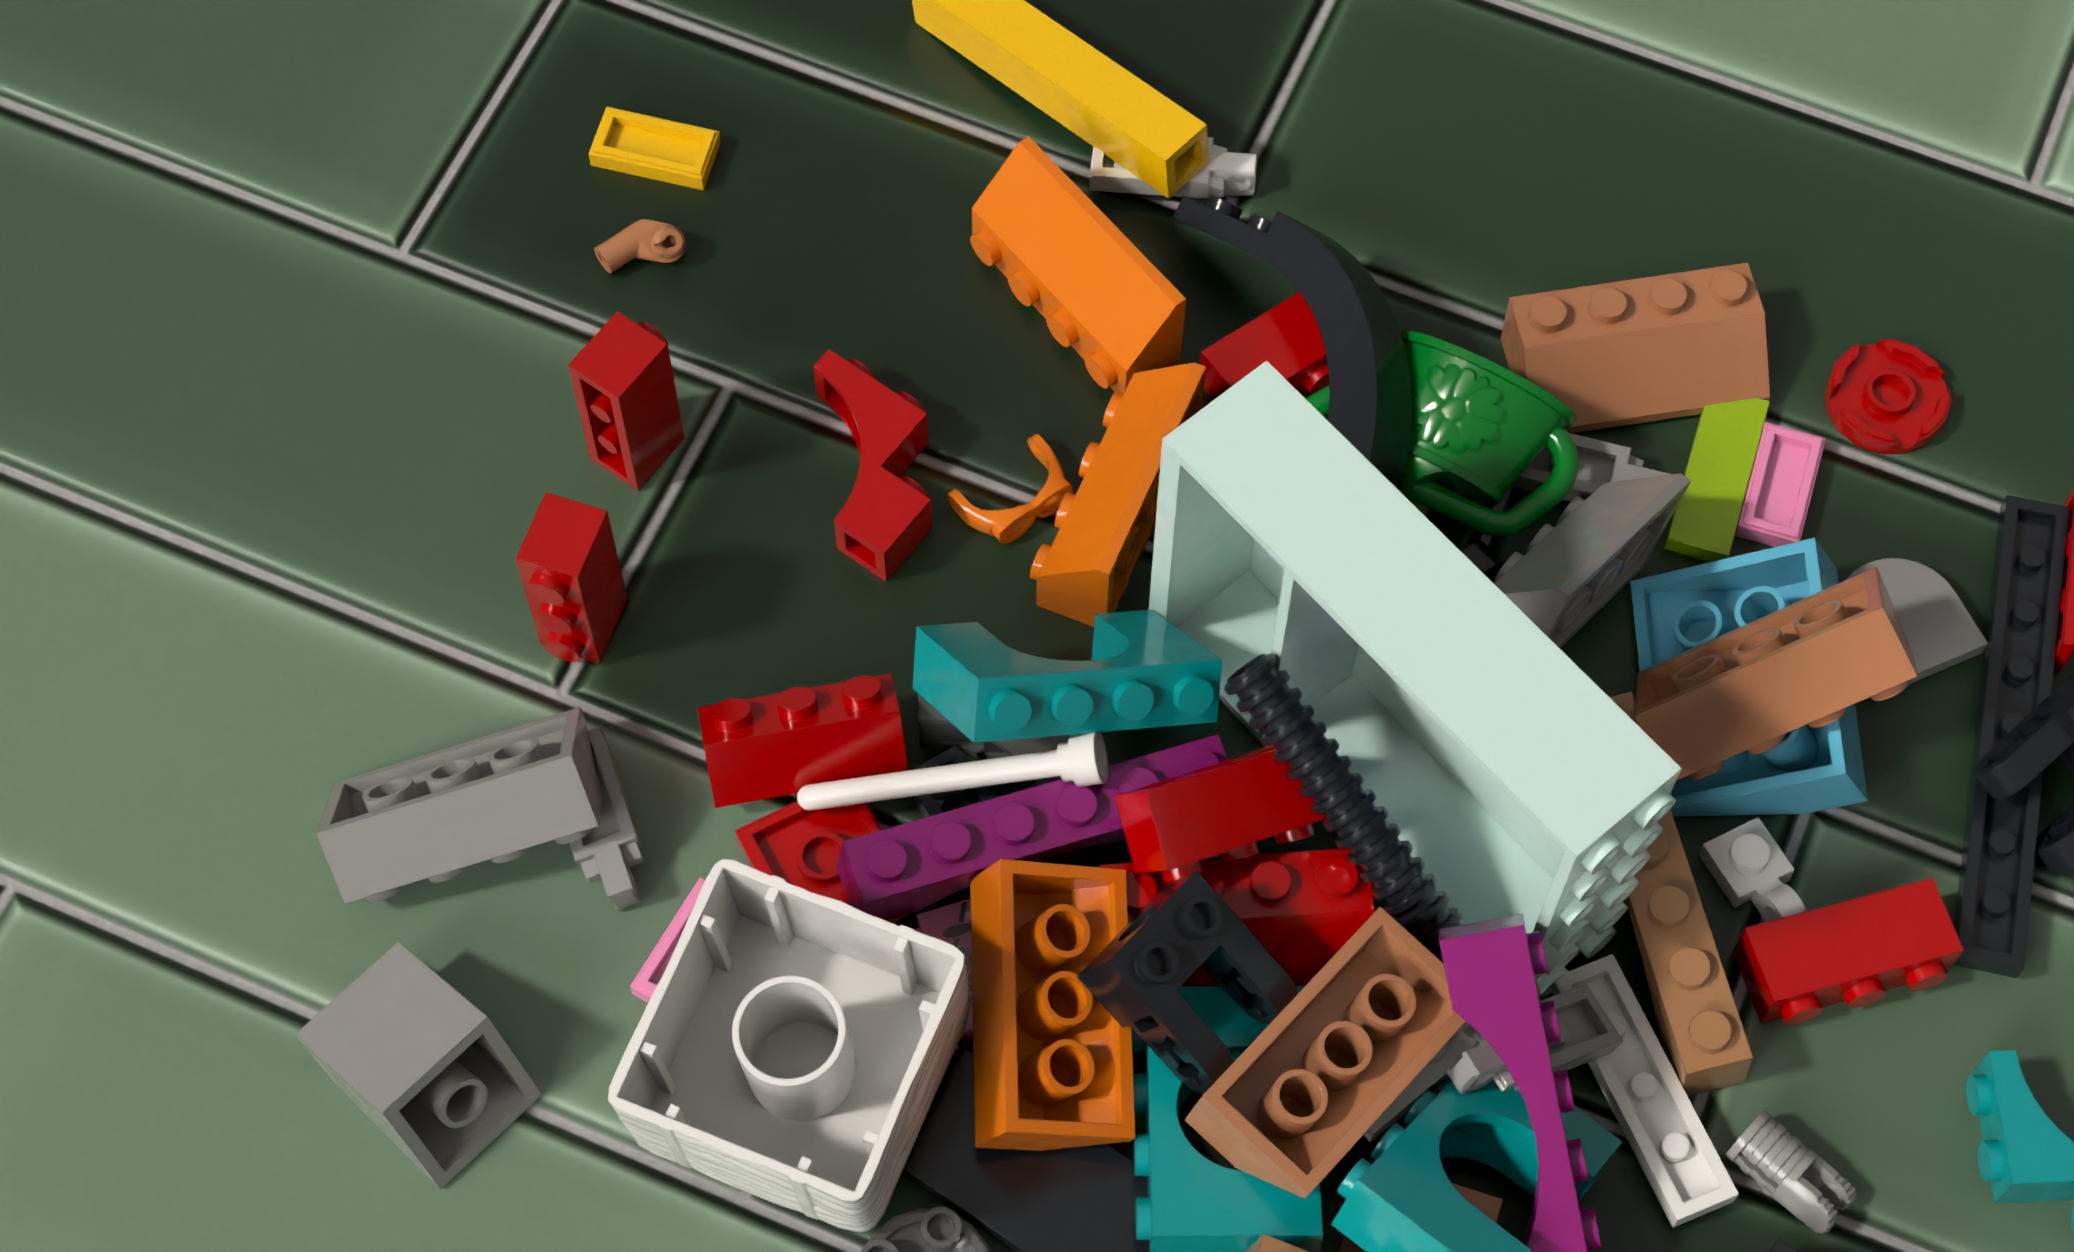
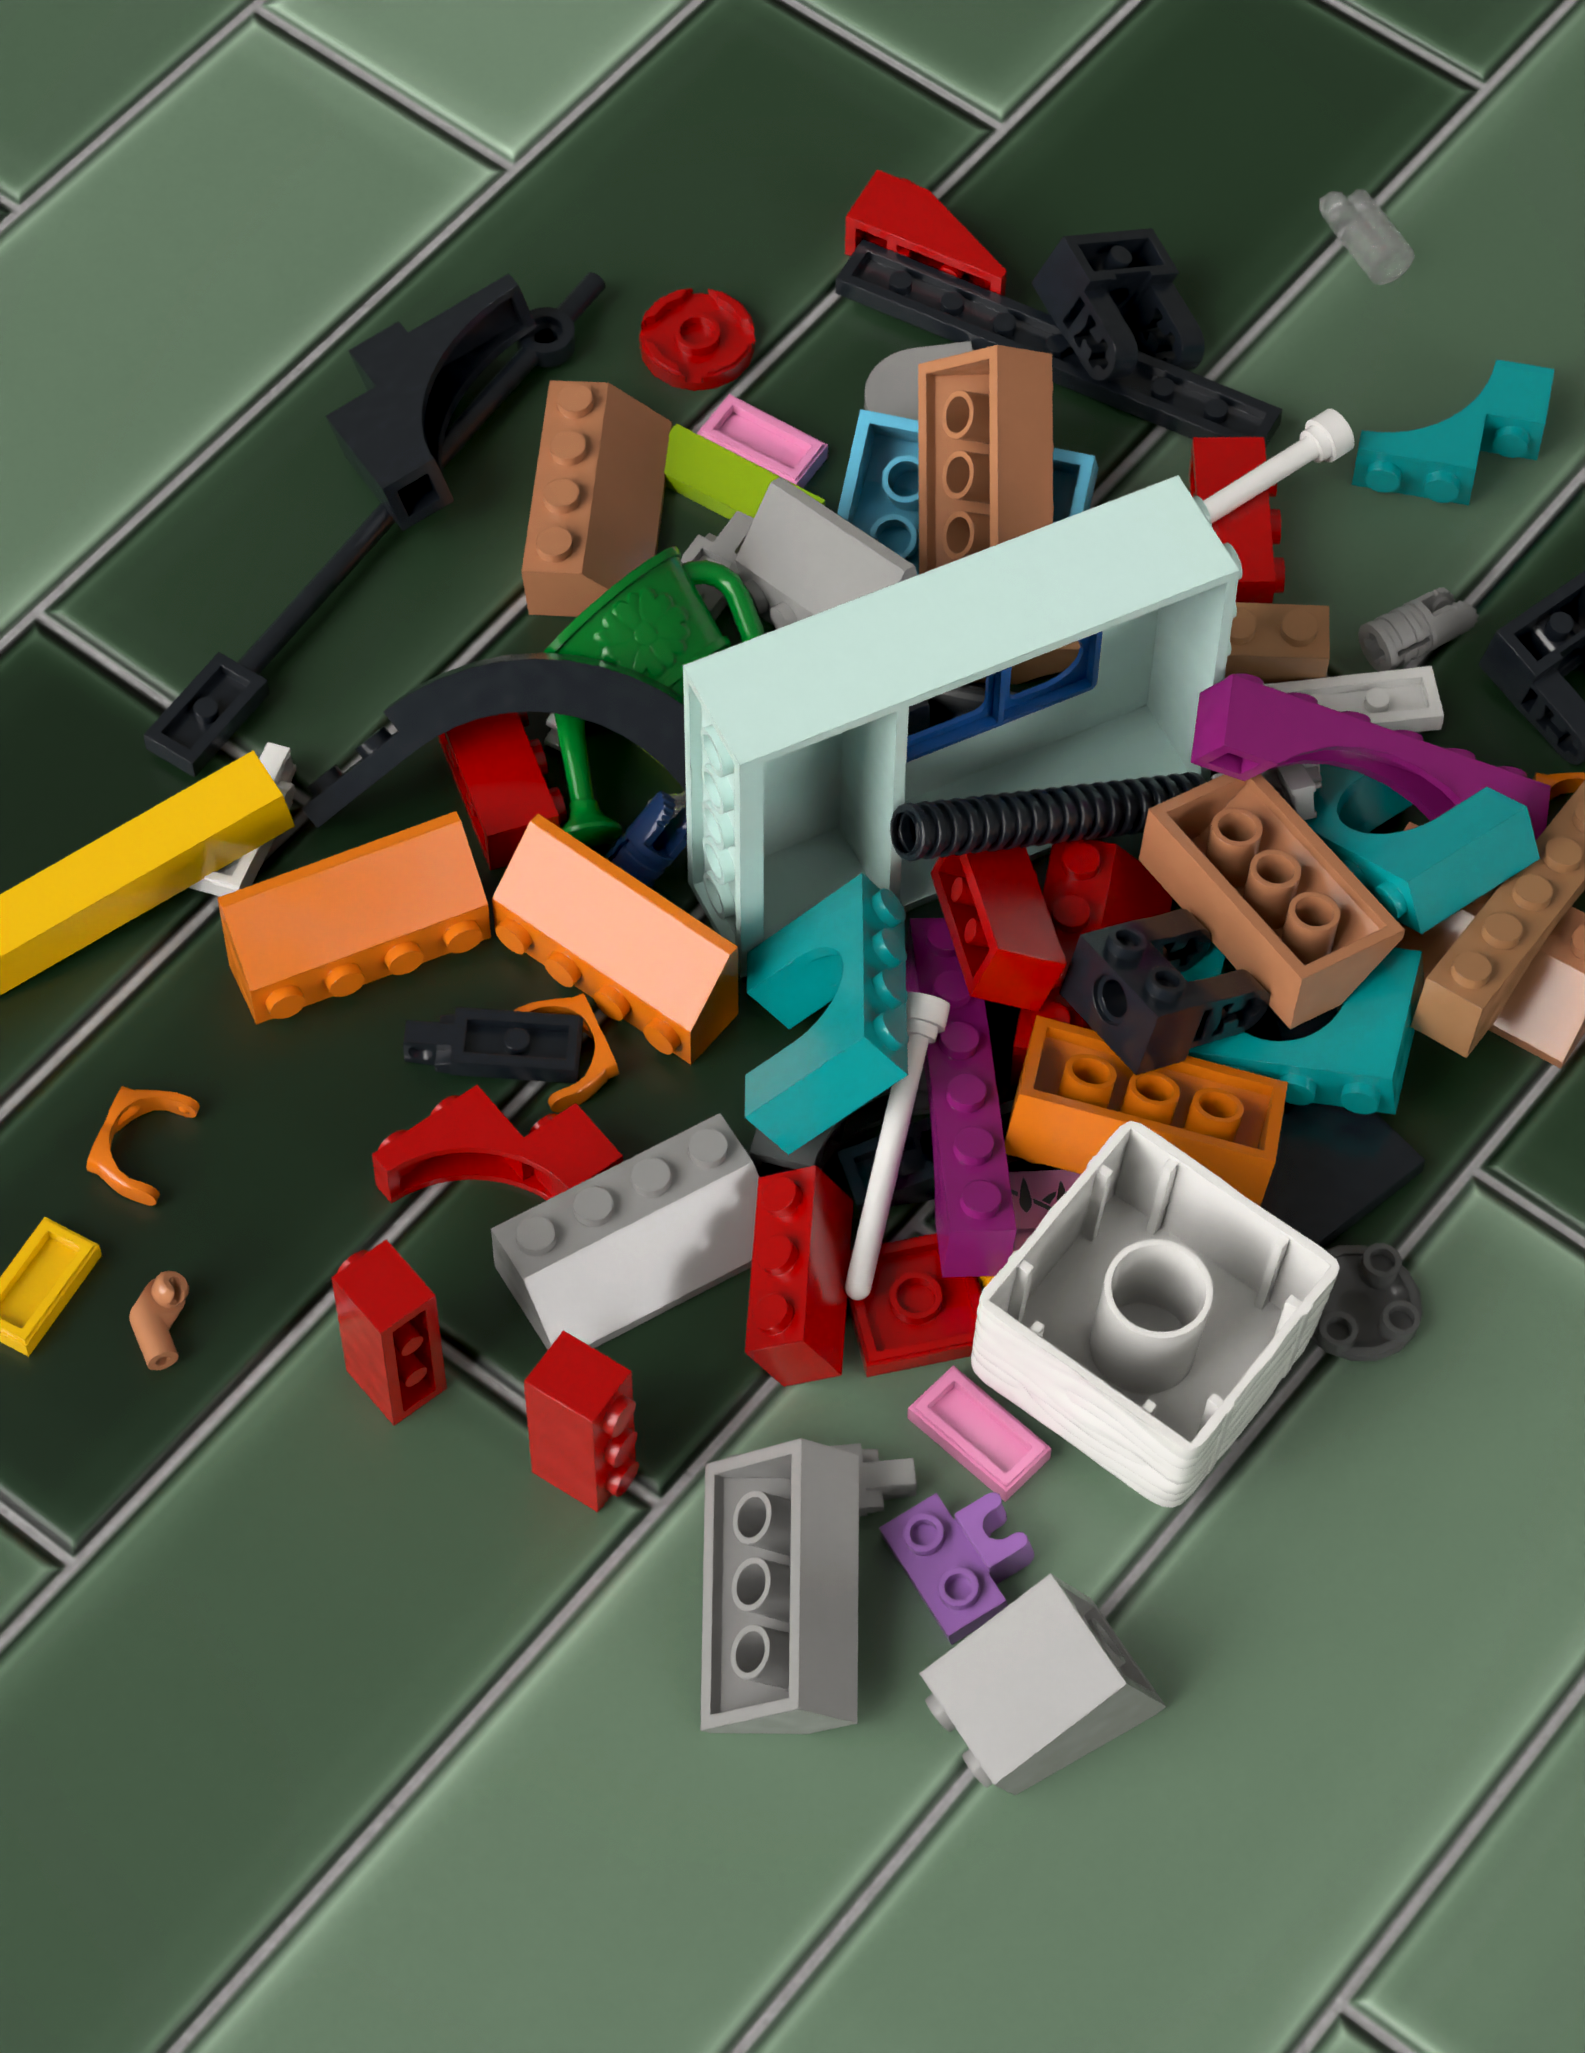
camera: 75 degrees left, 5 degrees down
none -> orange cap [86,1086,200,1206]
none -> black bar [143,272,606,777]
none -> black arch [326,273,537,531]
none -> black hinge [403,1007,583,1083]
none -> light grey slope [491,1113,759,1350]
none -> medium lavender plate [879,1492,1034,1645]
none -> white piece [1204,409,1355,523]

